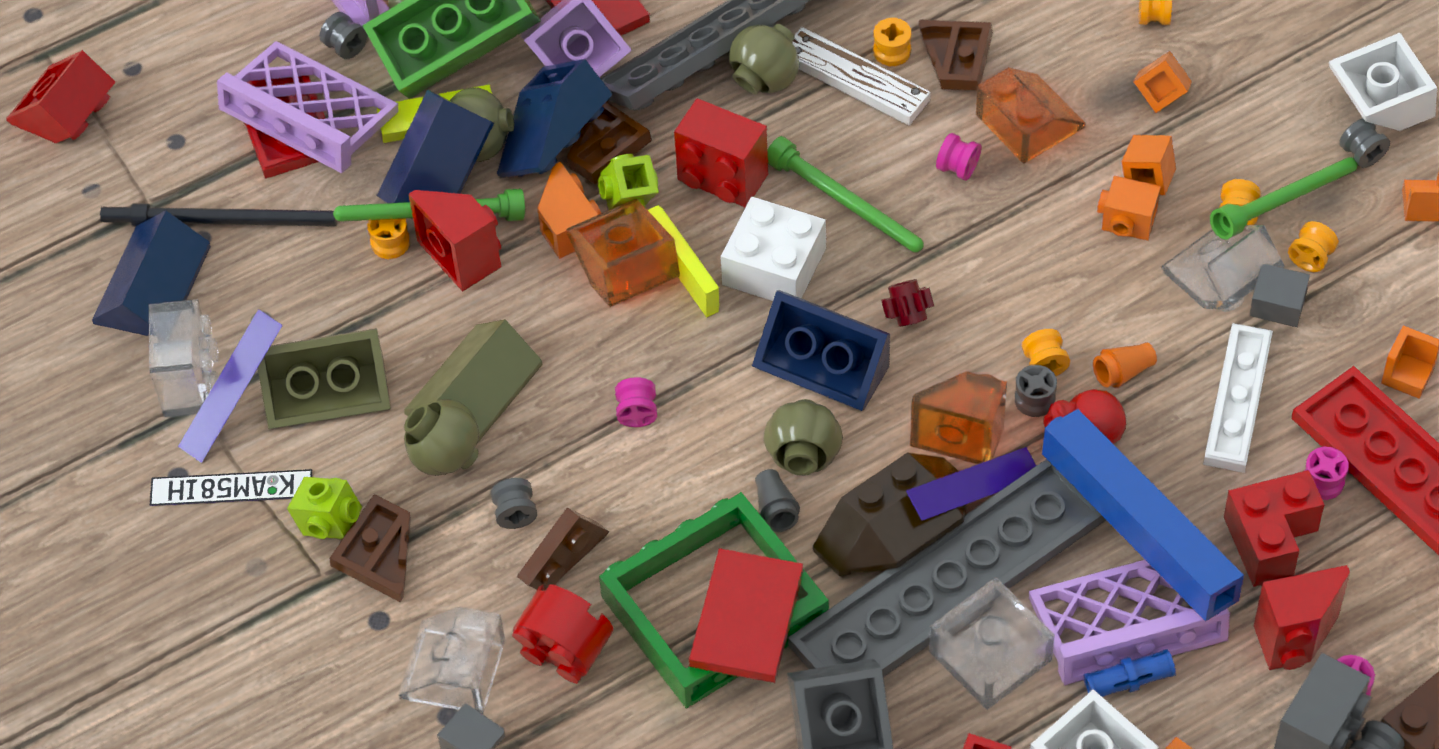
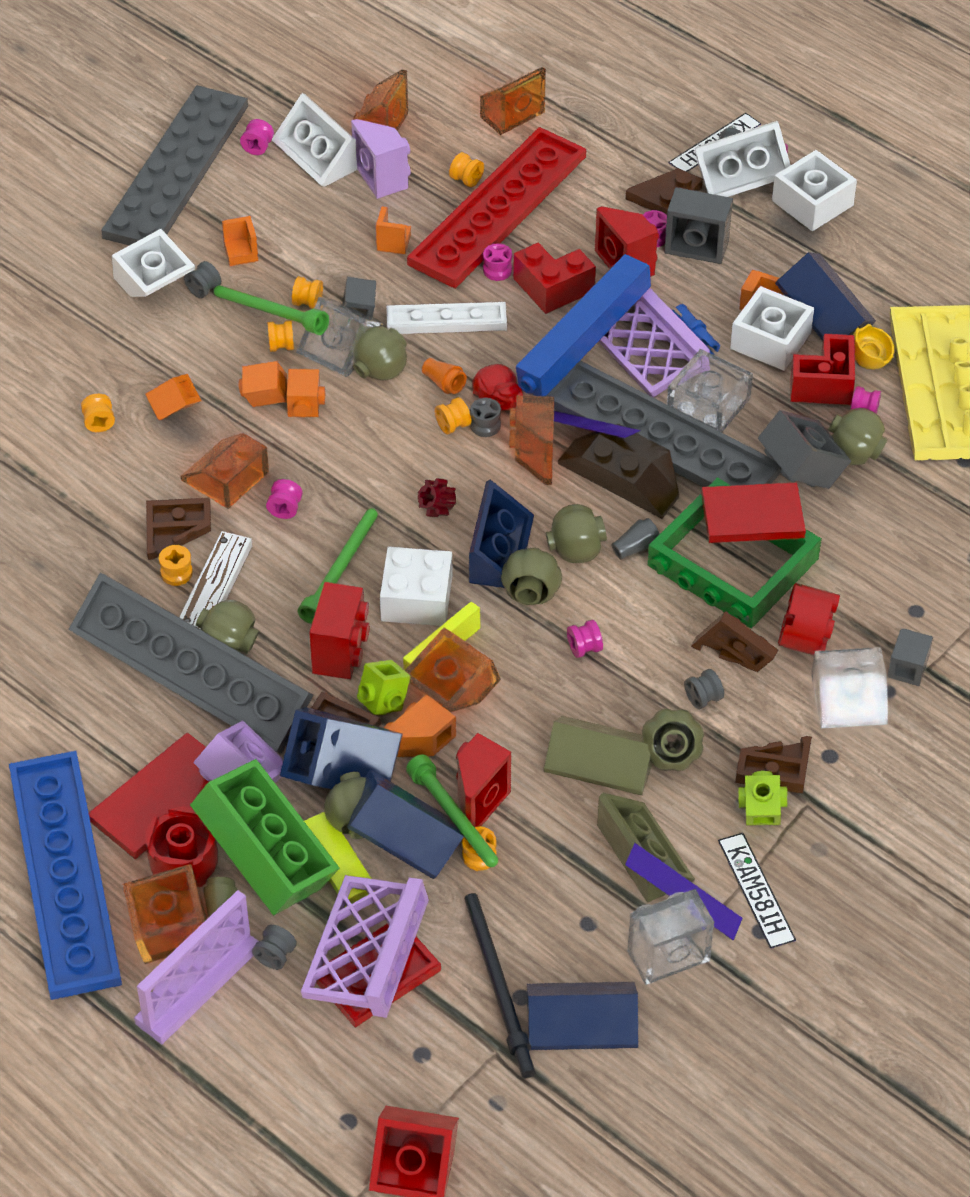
camera: 110 degrees left, 5 degrees down
none -> olive plant [352,326,407,380]
none -> olive plant [501,548,562,605]

